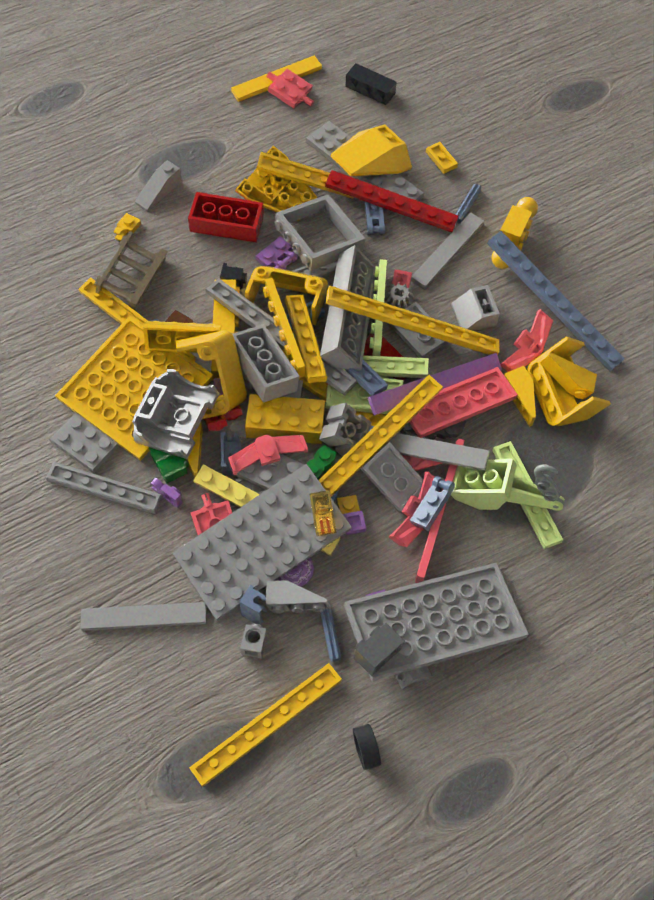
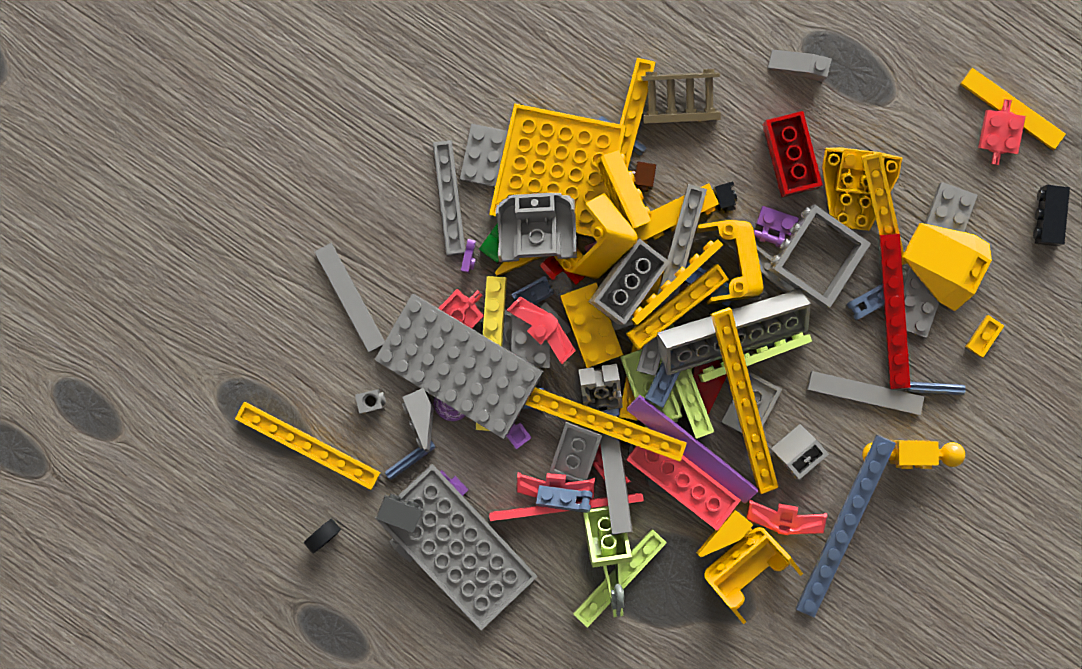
camera: 70 degrees right, 25 degrees up
yellow plate [114,213,141,241] -> none
sand blue hinge [239,585,267,625] -> none
green brick [306,445,336,480] -> none
clear yellow slope [310,490,337,536] -> none
yellow plate [337,495,360,514] -> none
light grey gear [384,282,414,309] -> none
coral tile [392,269,412,288] -> none
yellow slope [539,352,597,400] -> none

